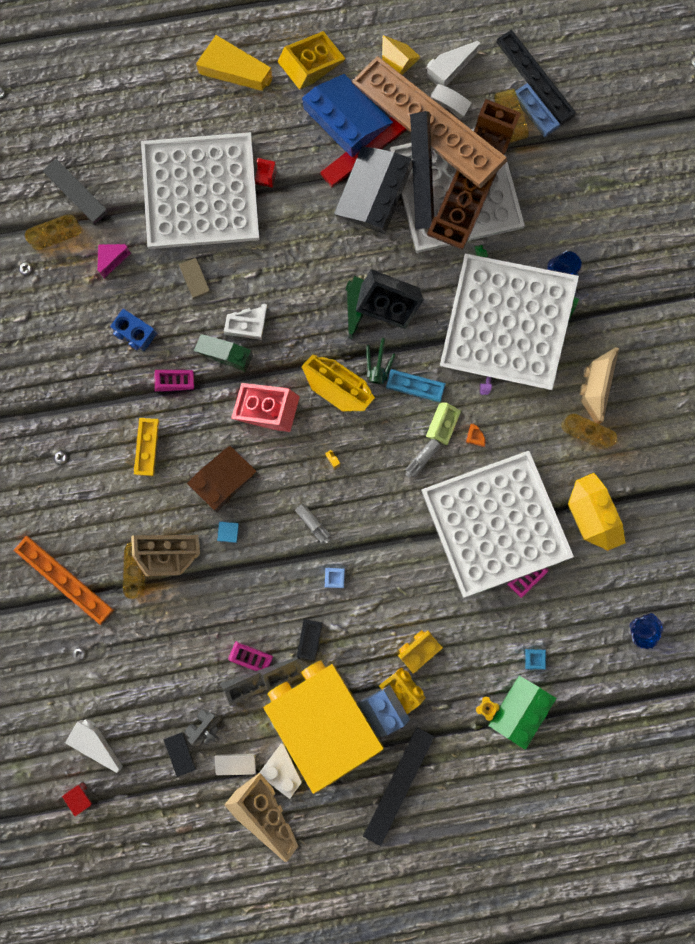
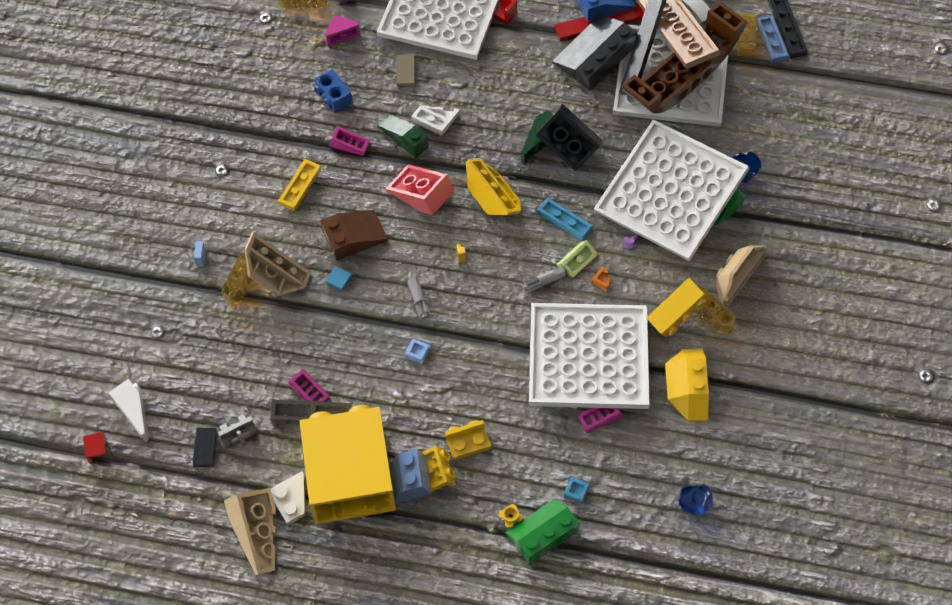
camera: 25 degrees right, 20 degrees down
orange tile [13,536,114,625] -> none
white slope [215,754,256,775] -> none
black tile [296,619,323,661] -> none
black tile [363,727,434,846] -> none
dark green plant [366,338,396,384] -> none
none -> light blue tile [194,241,206,267]
none -> yellow brick [646,278,708,337]

